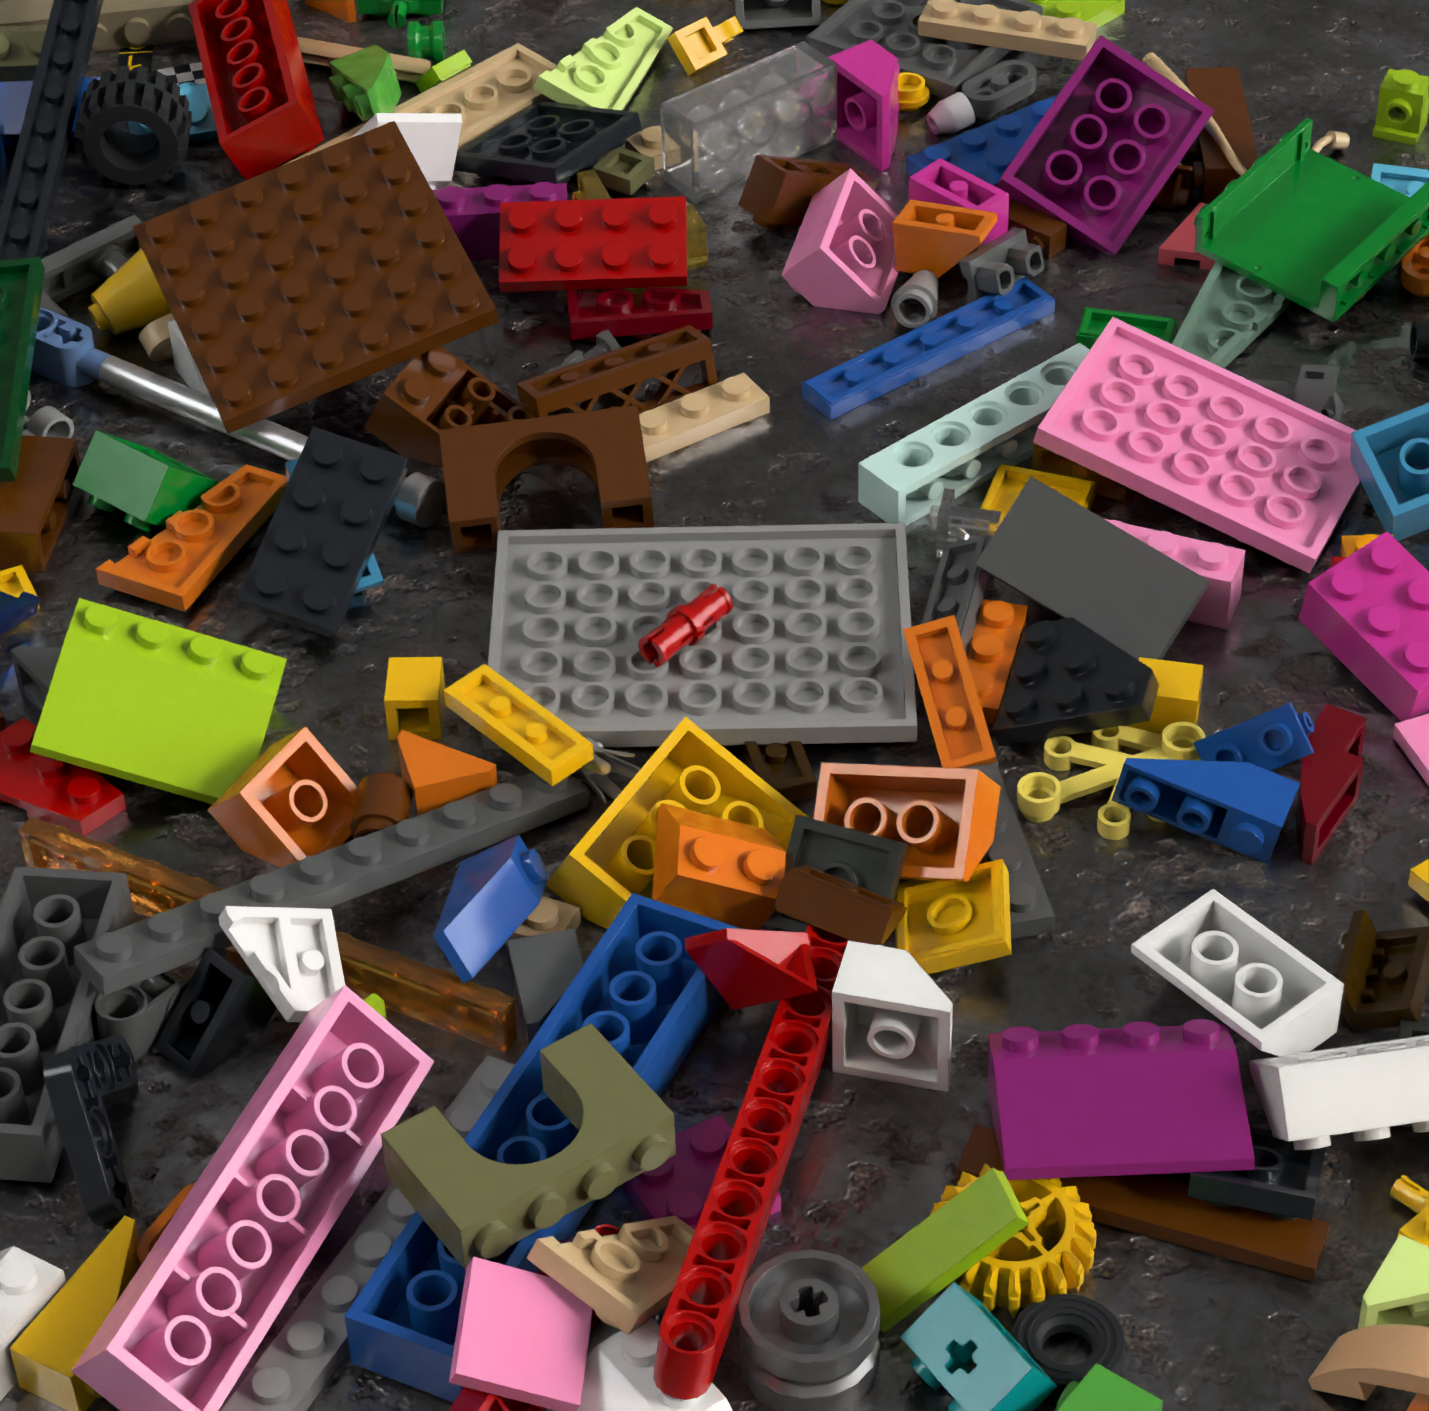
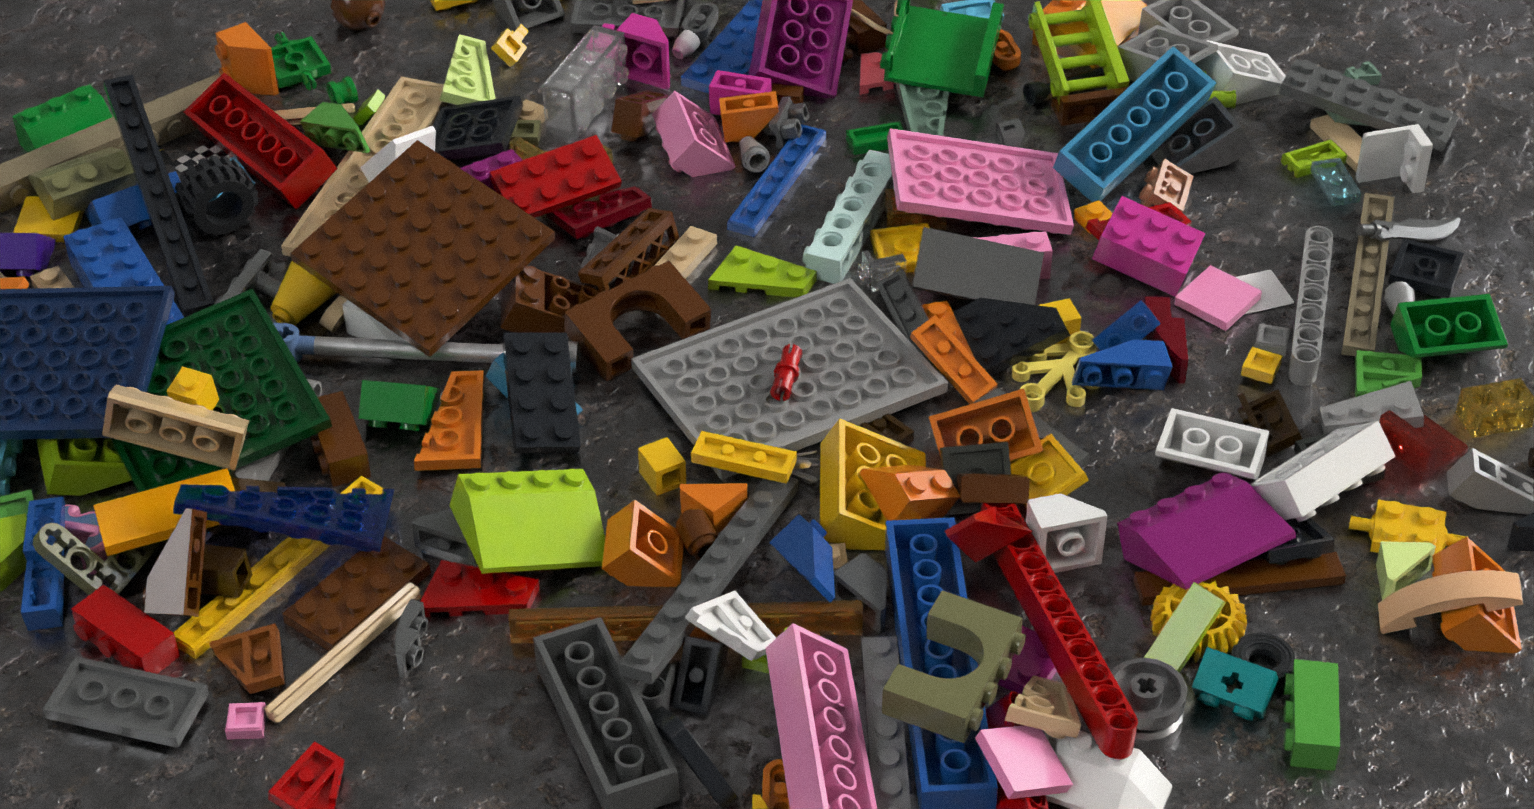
camera: 30 degrees left, 0 degrees up
none -> lime wing [708,245,817,297]

